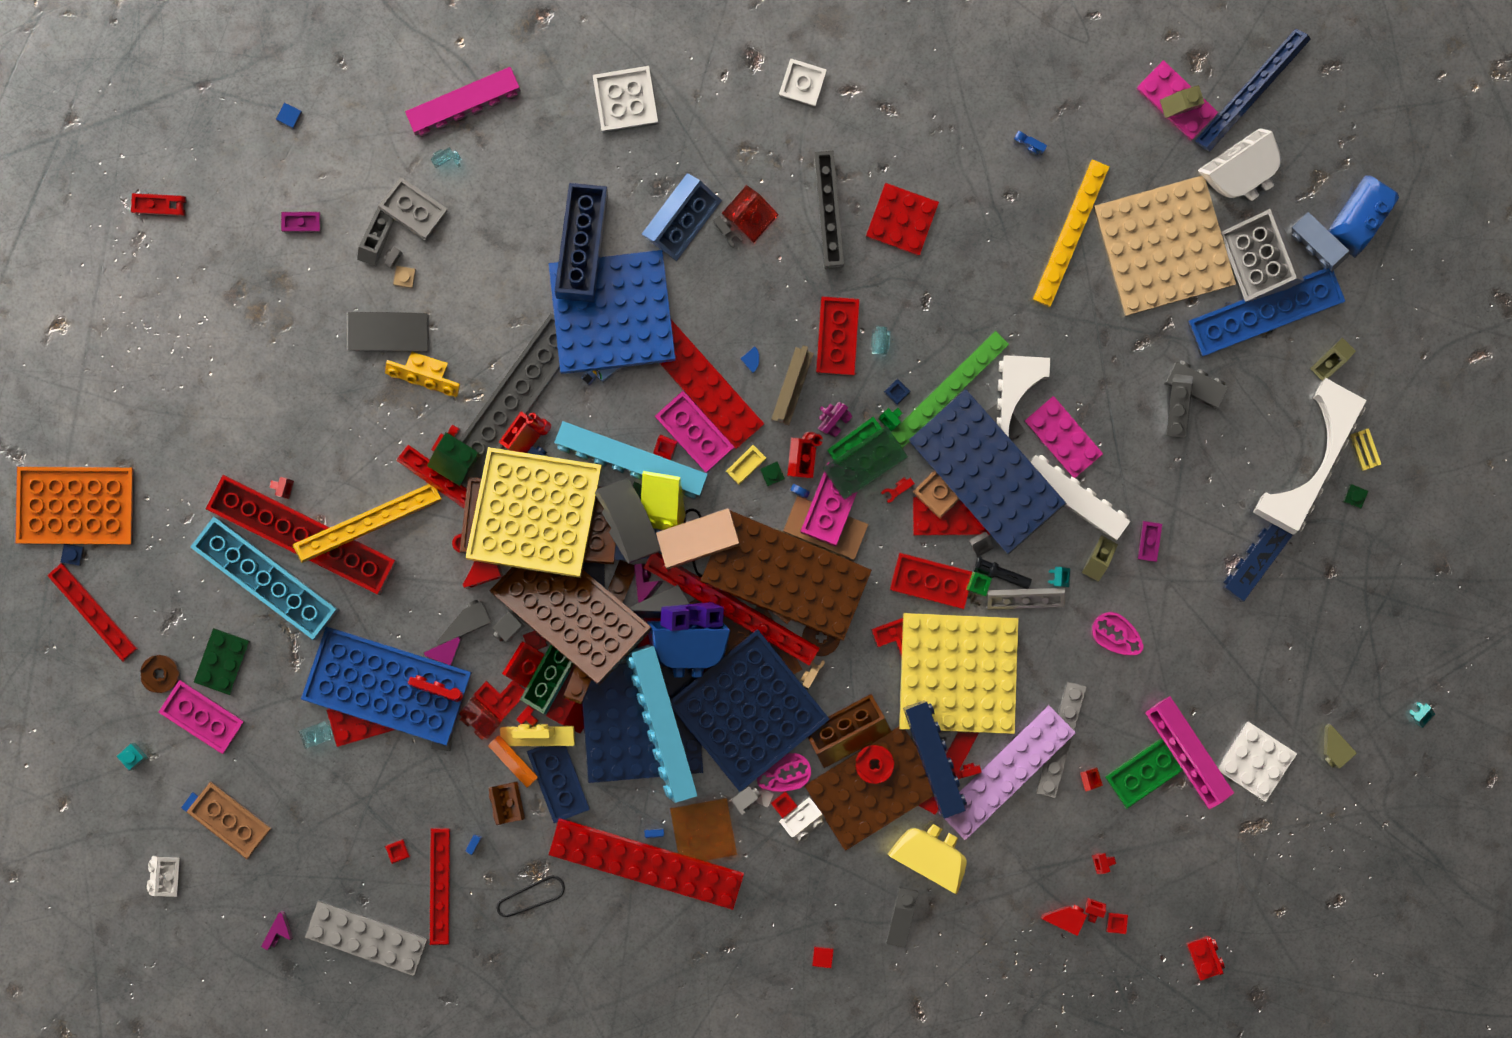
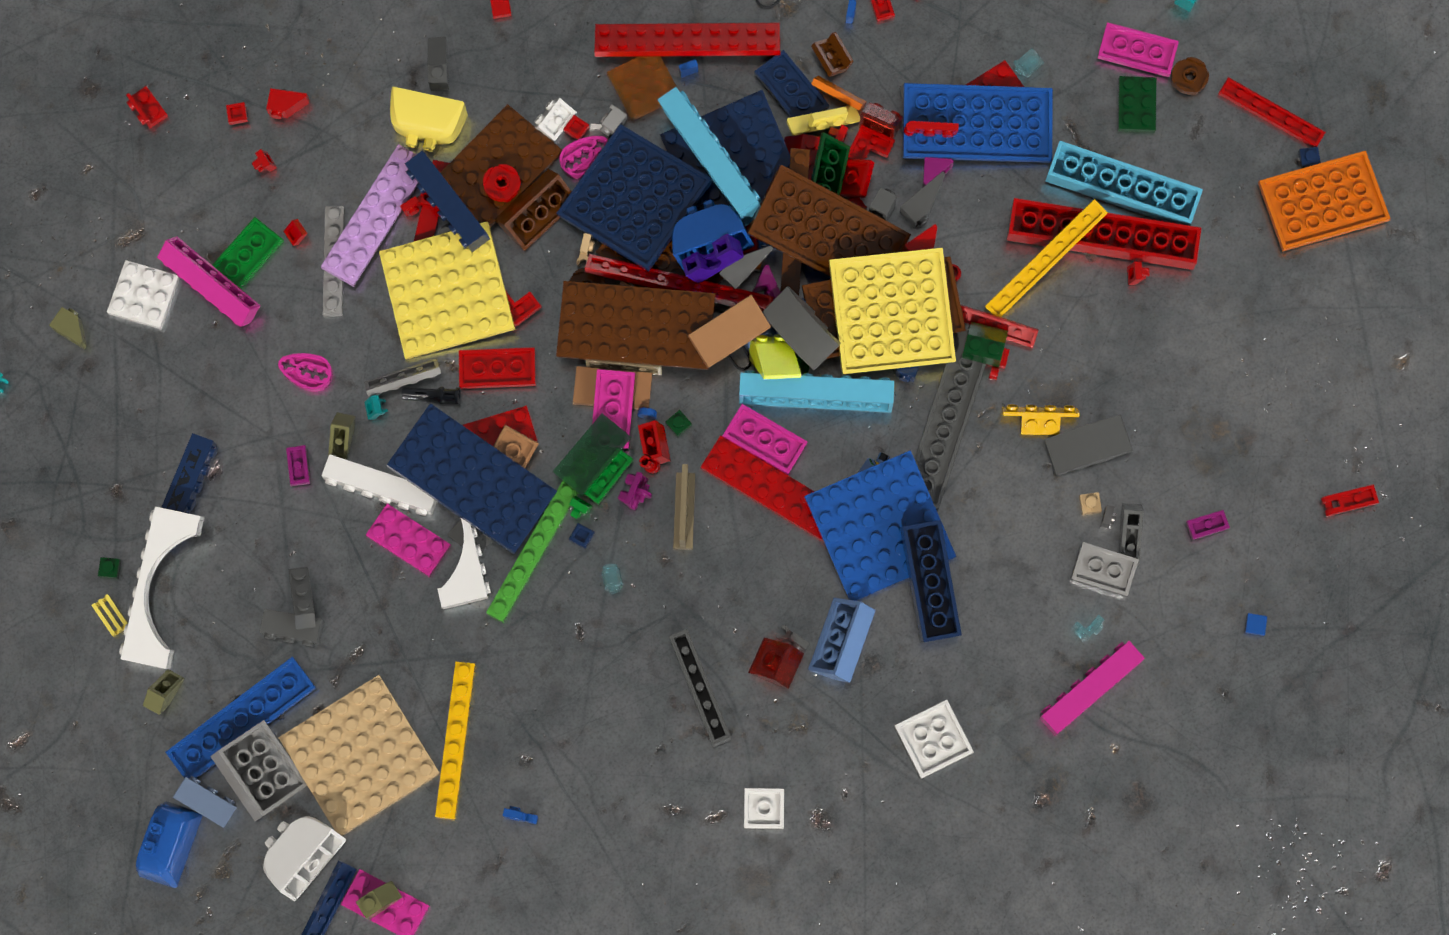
camera: 165 degrees right, 10 degrees down
red hinge [499,412,551,453] -> none
red plate [653,435,678,460] -> none
light yellow tile [726,445,767,485] -> none
blue tile [740,346,760,373] -> none
red plate [816,296,860,376] -> none
red plate [866,183,939,256] -> none
red plate [881,477,915,503] -> none
green tile [966,572,992,596] -> none
flat silver plate [969,531,994,557] -> none
red tile [1085,898,1106,923] -> none

